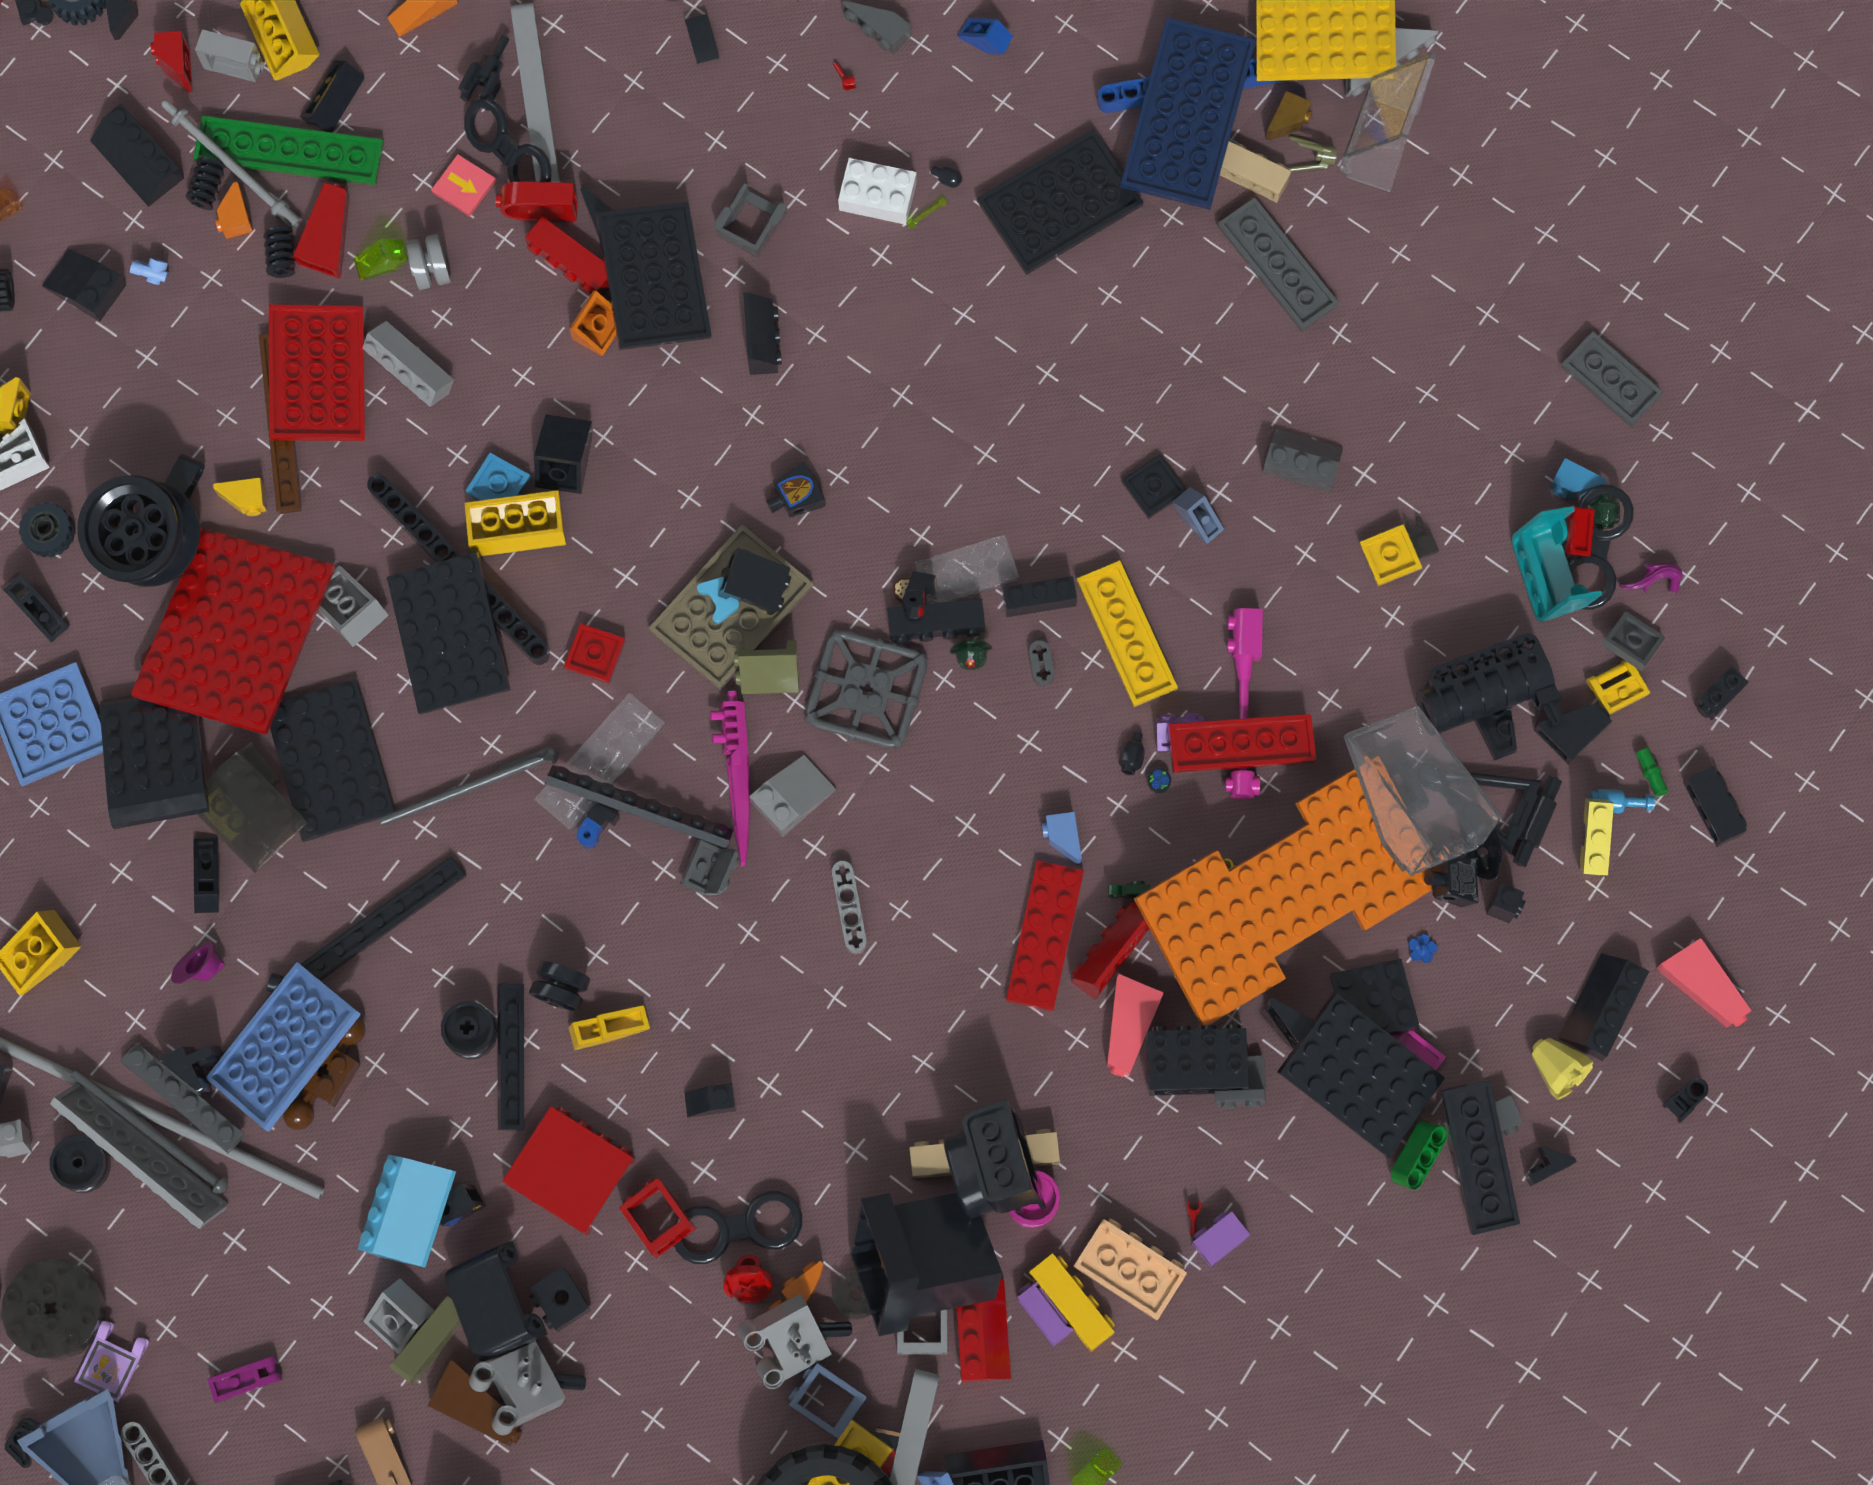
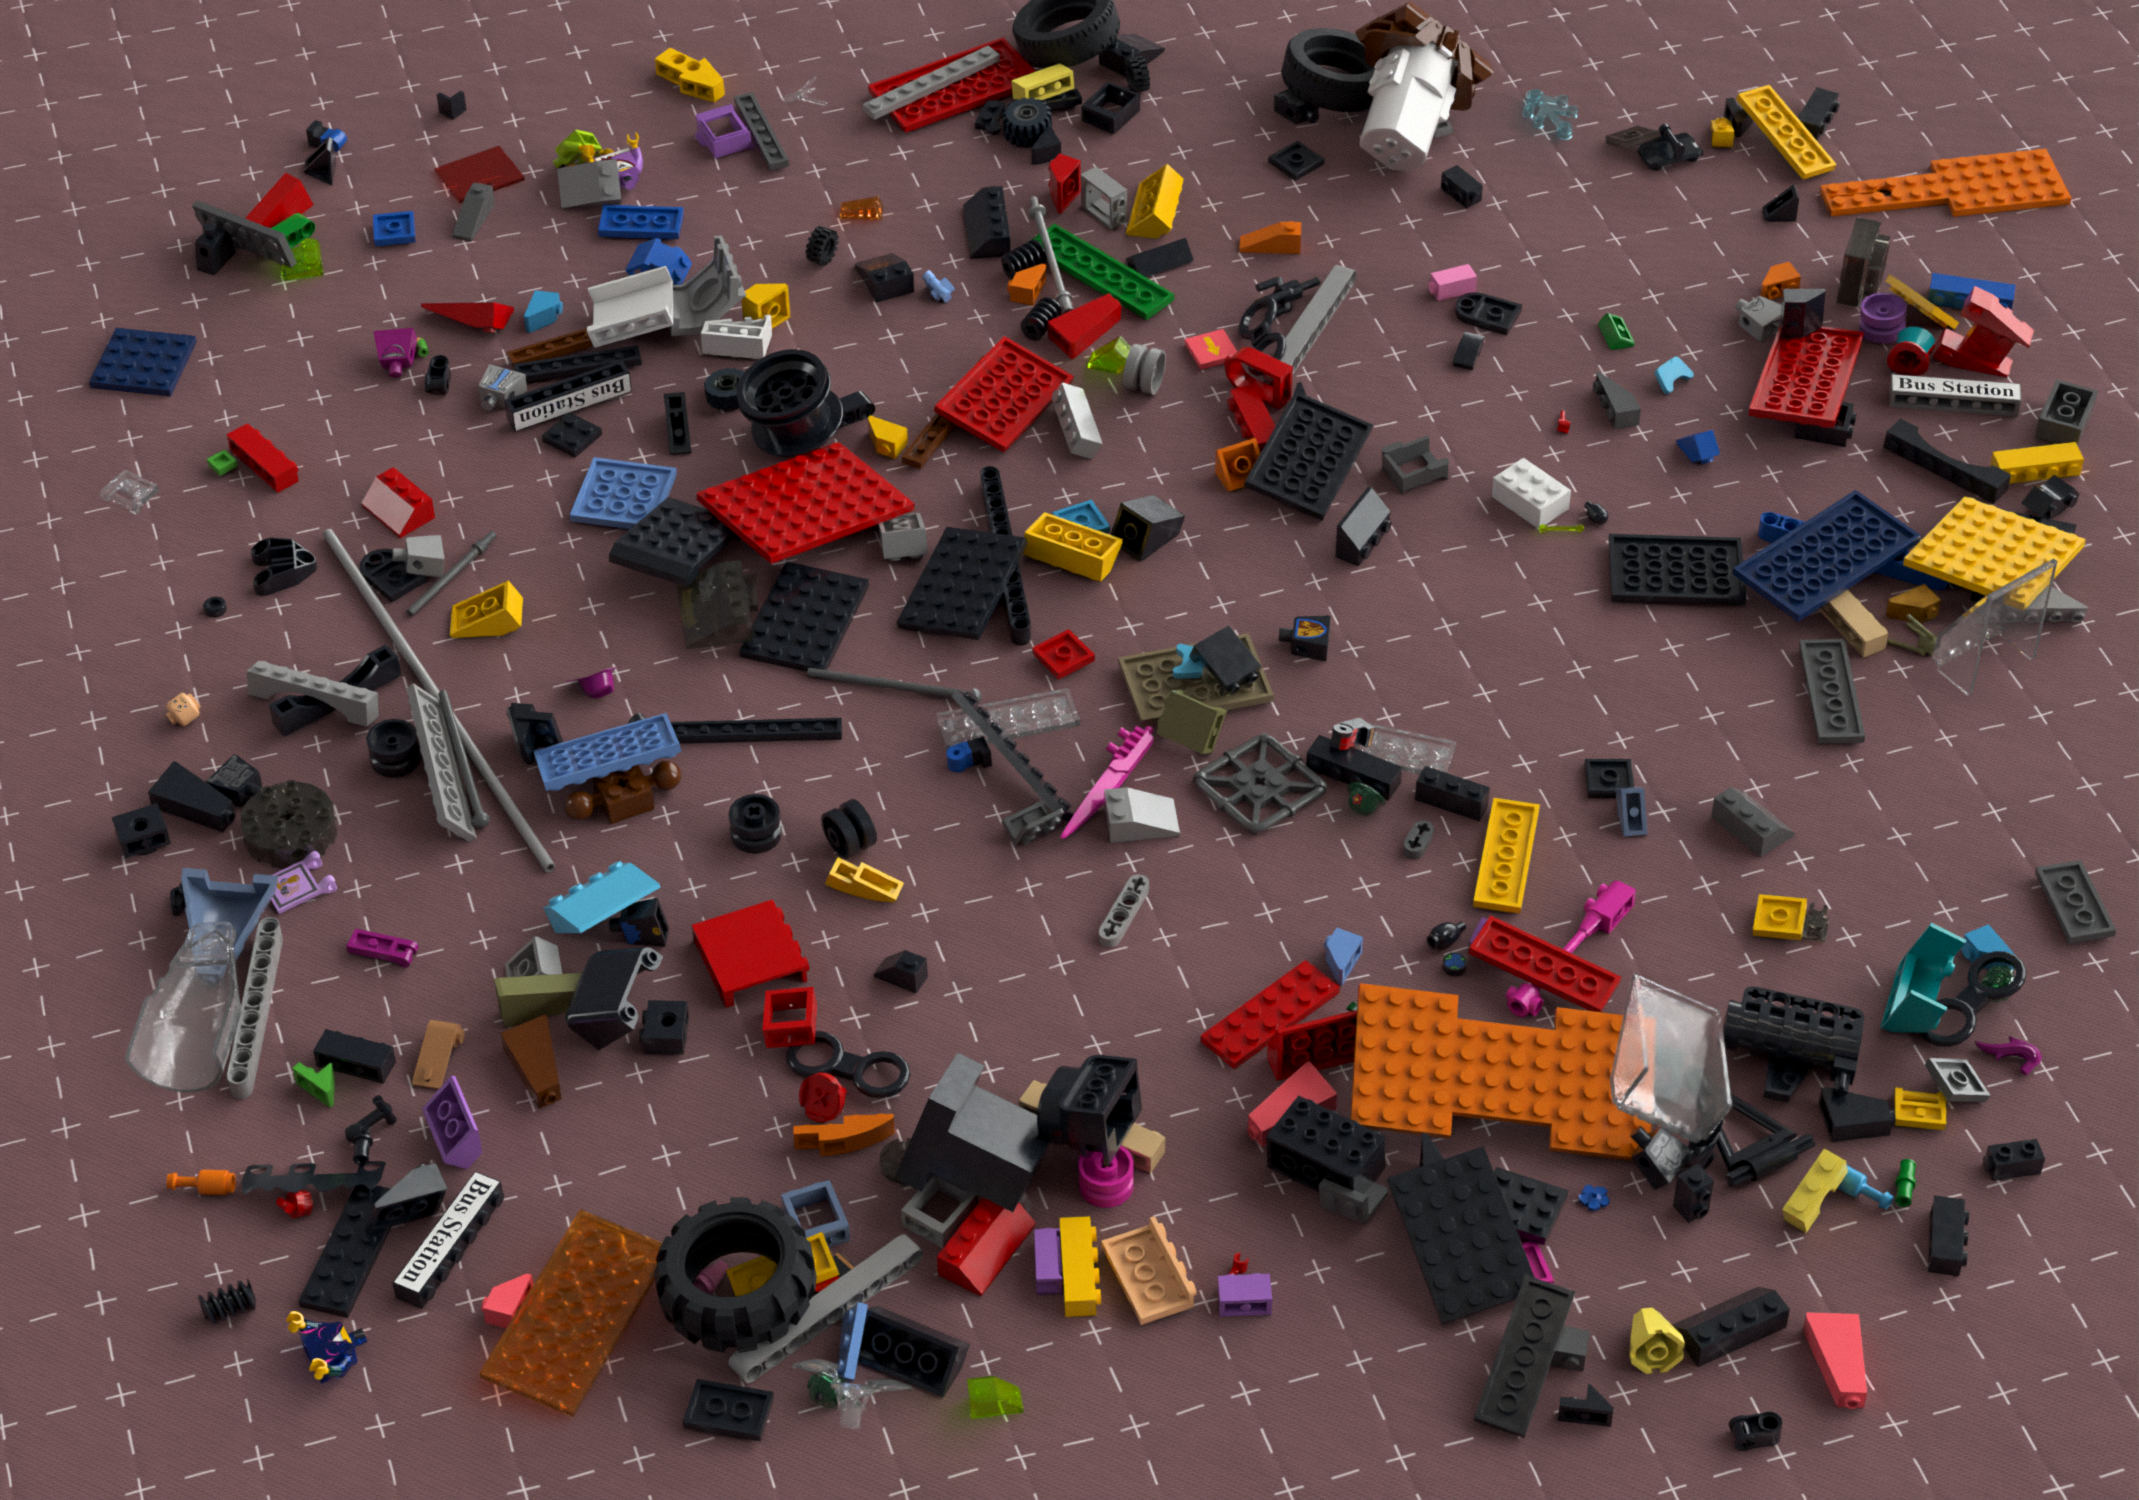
camera: 35 degrees right, 30 degrees down
dark grey plate [120,1043,245,1154] -> none
black slope [193,838,219,913] -> none
light grey piece [469,1341,586,1435] -> none
black plate [498,984,524,1131] -> none
light grey piece [737,1294,853,1389] -> none
green beam [1391,1121,1447,1190] -> none
red tile [1566,507,1595,557] -> none

